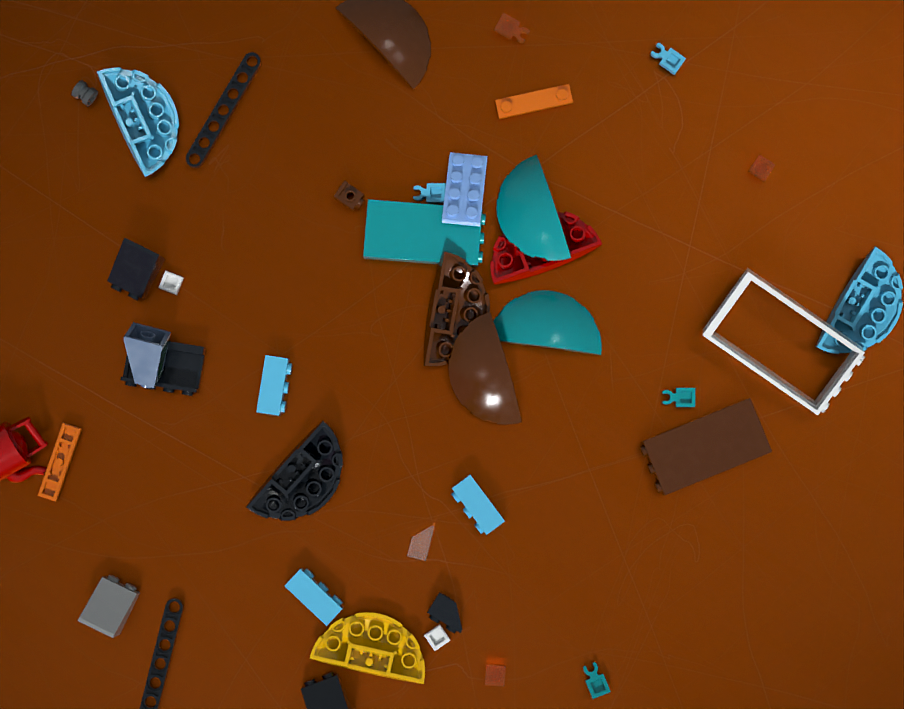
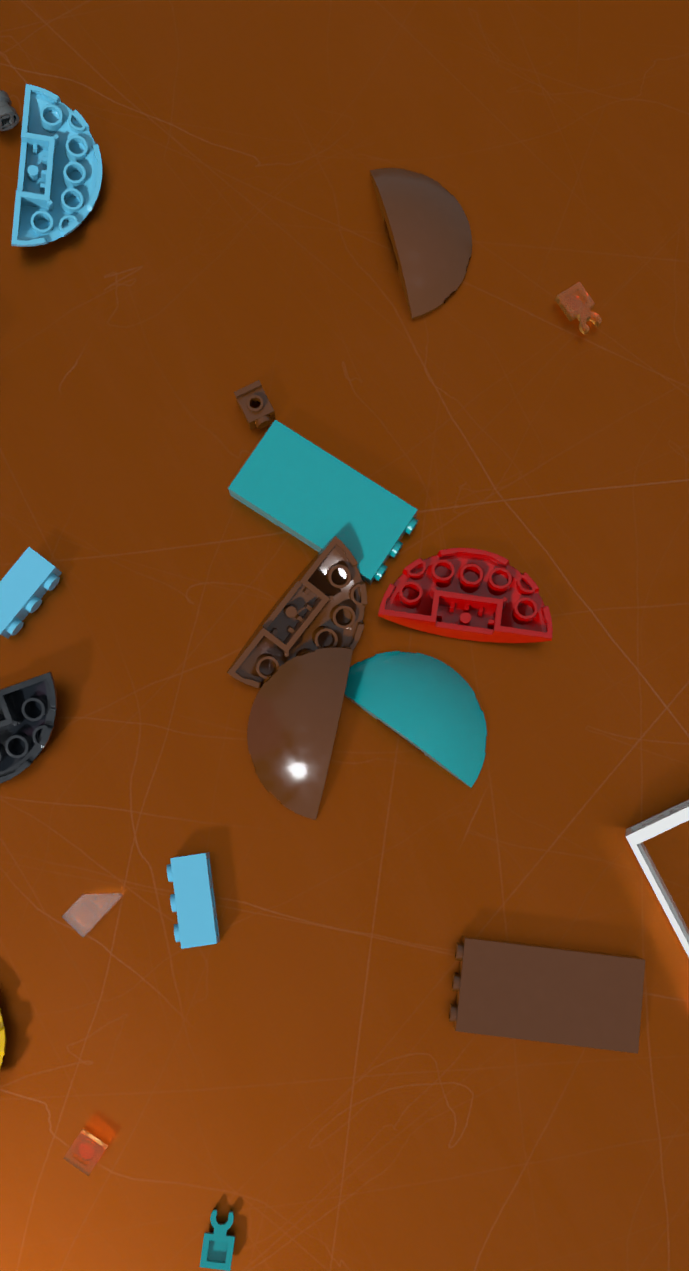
camera: 30 degrees right, 5 degrees down
black beam [186,52,261,168] -> none
medium azure plate [413,183,446,204] -> none
white tile [424,624,451,651] -> none
black slope [427,591,462,634] -> none
light blue plate [442,152,488,227] -> none
orange plate [495,84,573,119] -> none
teal brick [496,155,571,261] -> none
teal plate [662,388,695,407] -> none

